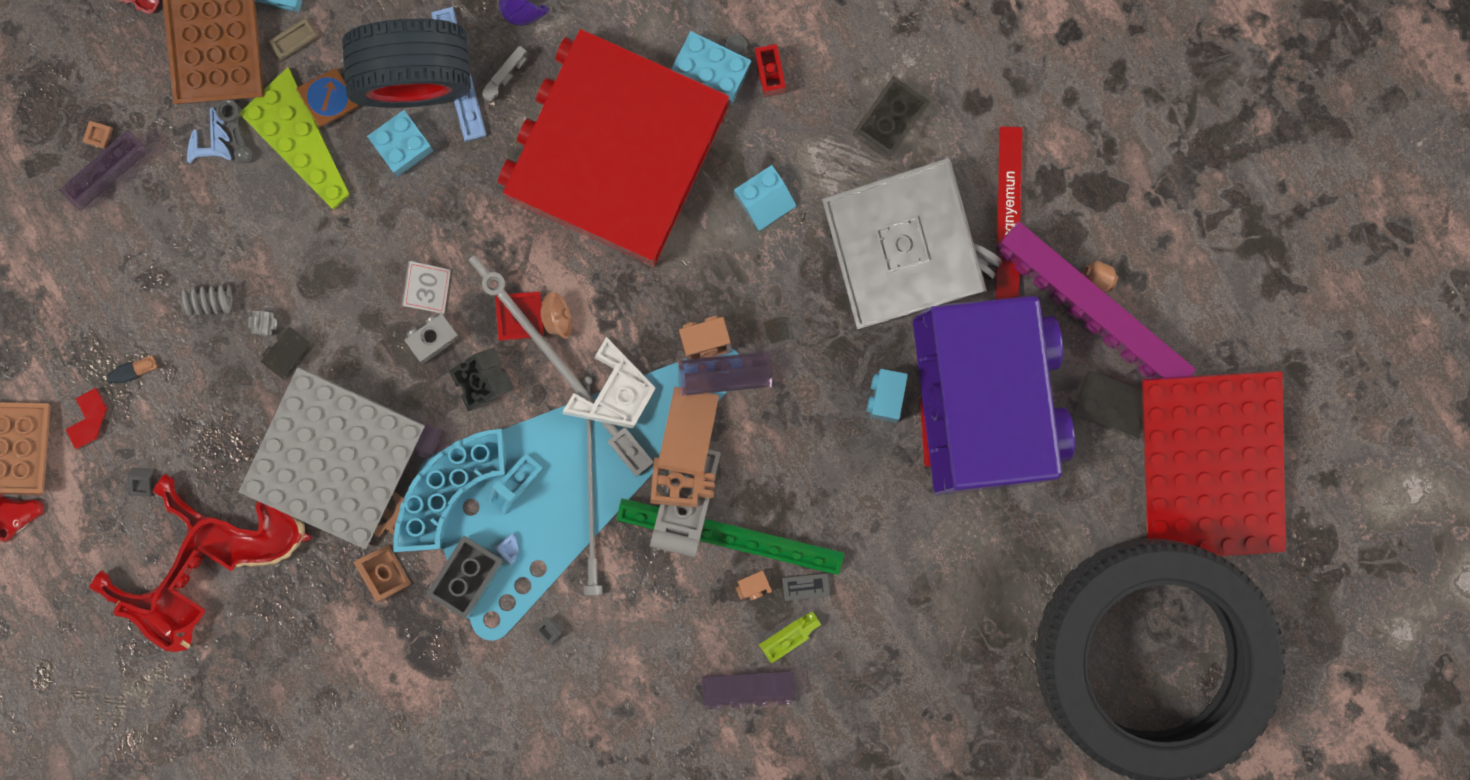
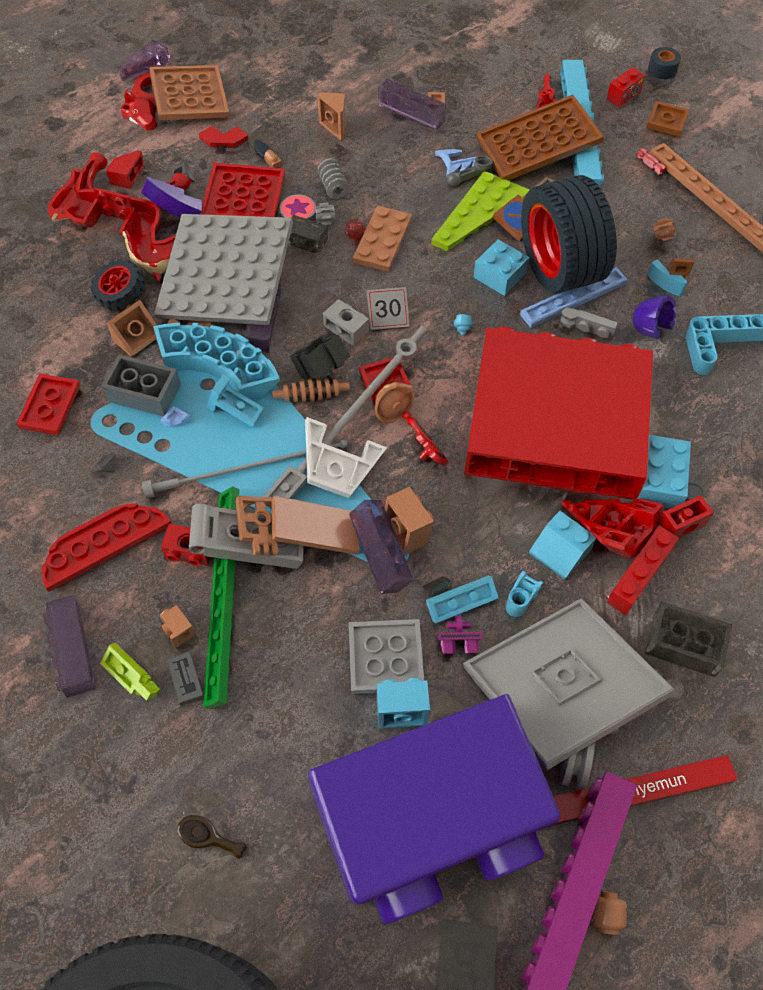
camera: 75 degrees right, 25 degrees down
none -> red plate [16,373,81,436]
none -> red plate [42,503,172,592]
none -> black wheel [90,259,145,310]
none -> red slope [106,150,145,189]
none -> dark purple slope [141,177,202,218]
none -> red brick [161,524,211,566]
none -> dark brown piece [177,815,247,859]
none -> red plate [200,163,285,217]
none -> nougat piece [272,379,350,402]
none -> tile [279,194,316,225]
none -> nougat slope [318,92,346,141]
none -> clear red piece [345,219,366,240]
none -> light grey plate [349,619,424,694]
none -> nougat plate [353,206,412,272]
none -> red piece [402,411,449,466]
none -> medium azure plate [426,575,498,623]
none -> magenta hips [437,615,482,654]
none -> medium azure plate [454,314,474,336]
none -> medium azure piece [505,571,544,617]
none -> red wedge [562,498,664,558]
none -> red brick [606,526,679,615]

